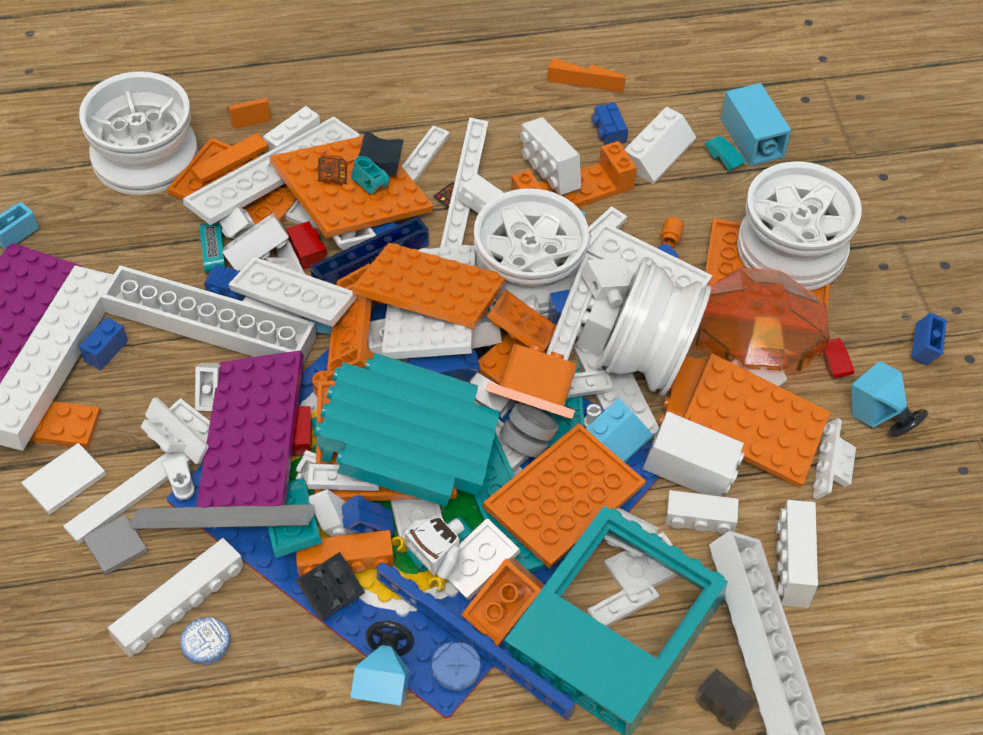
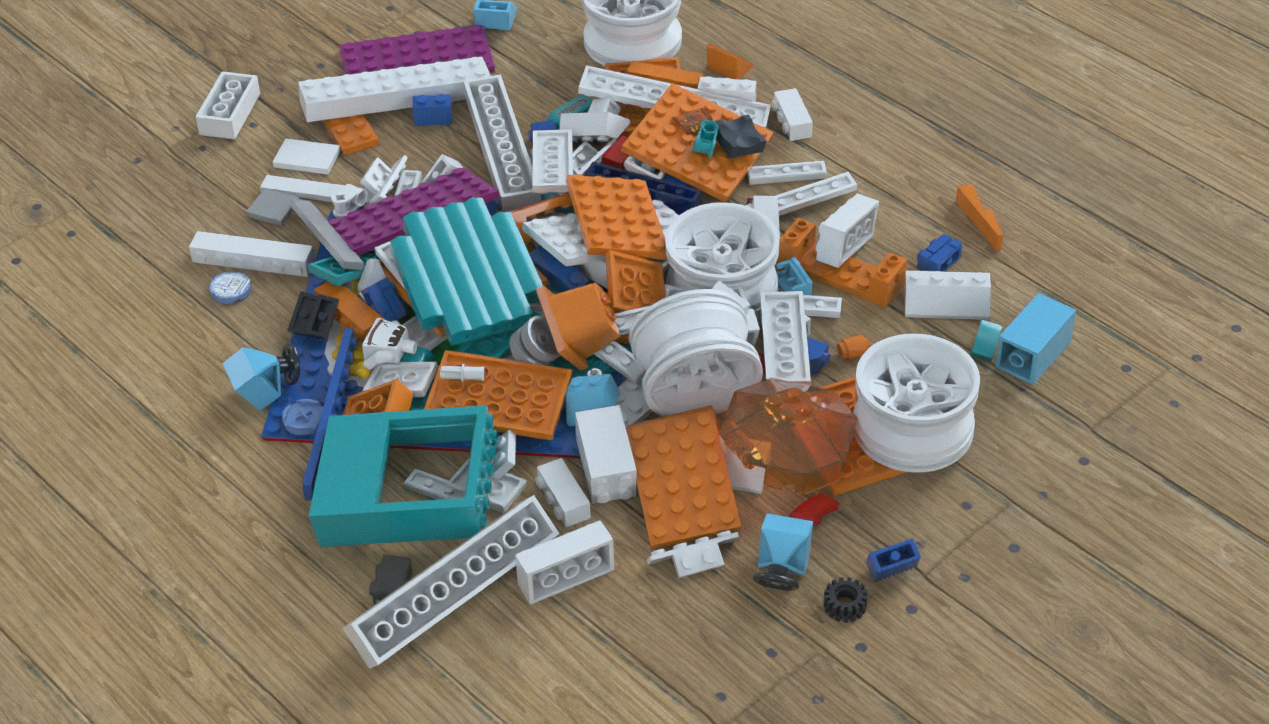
camera: 60 degrees right, 10 degrees down
none -> white axle [440,364,484,382]
none -> white brick [772,88,813,141]
none -> black tyre [824,577,867,623]

